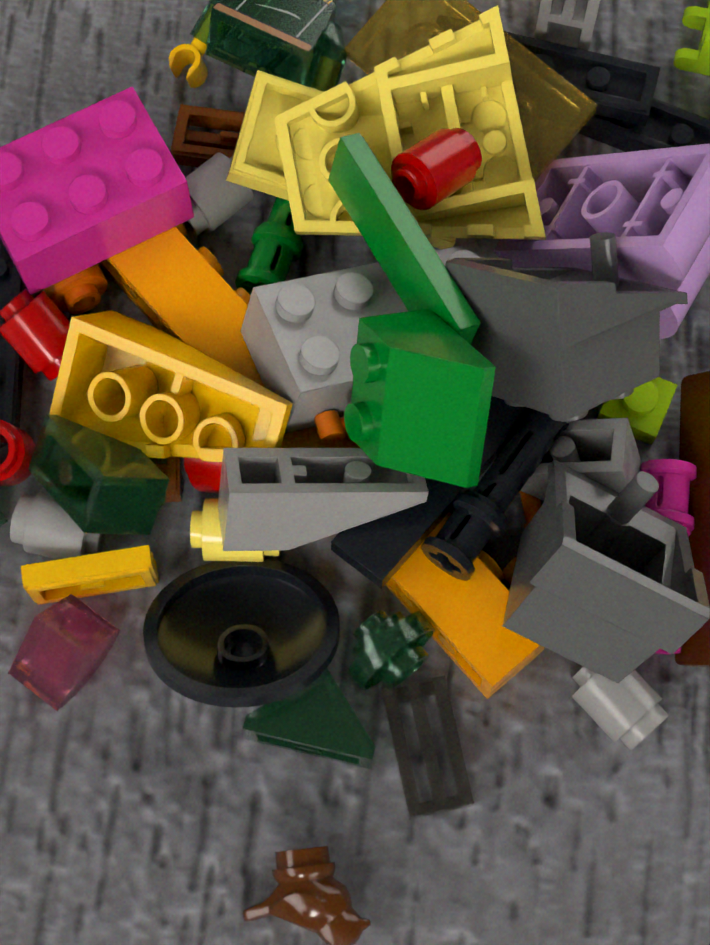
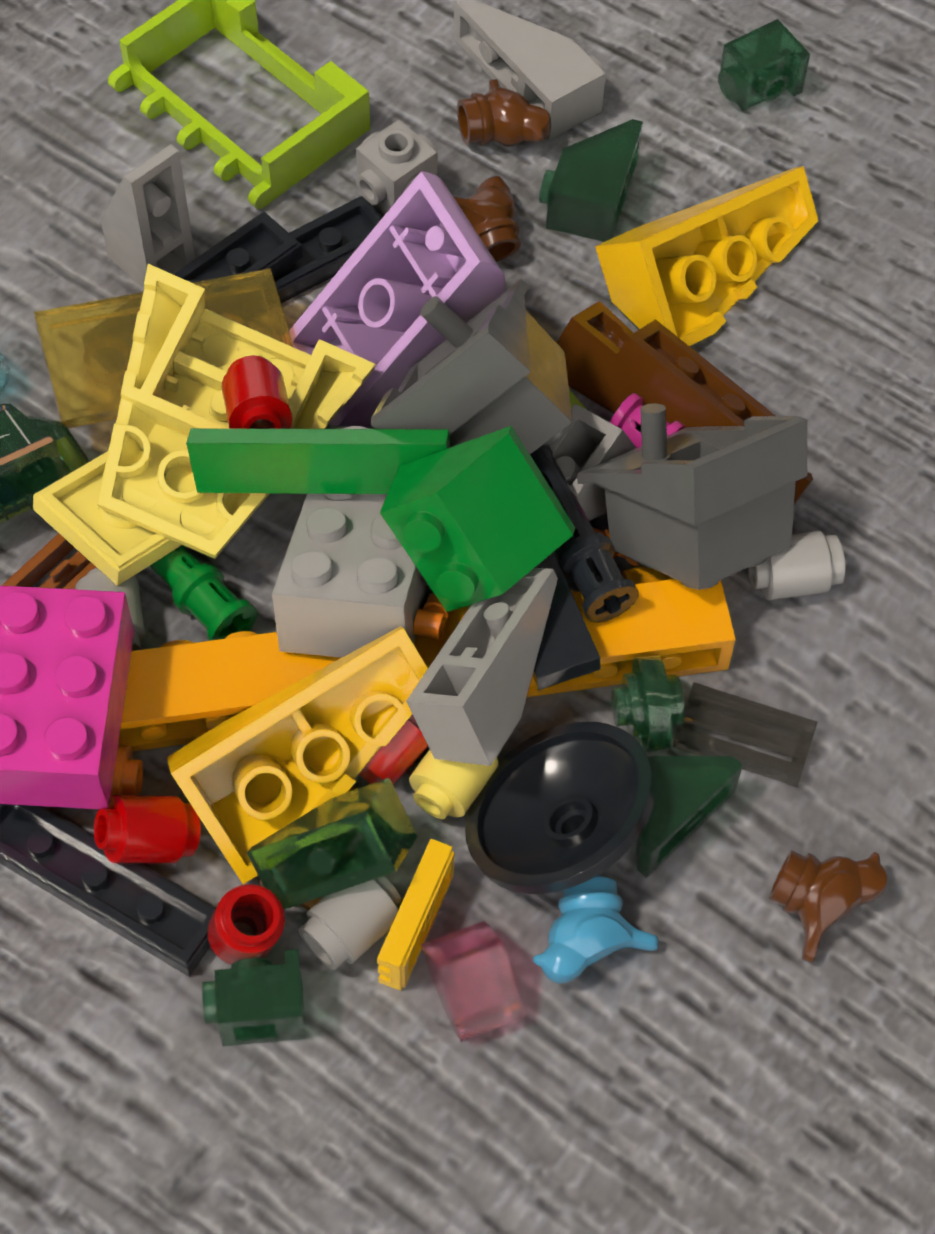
camera: 60 degrees left, 10 degrees down
none -> dark azure animal [533,877,658,984]

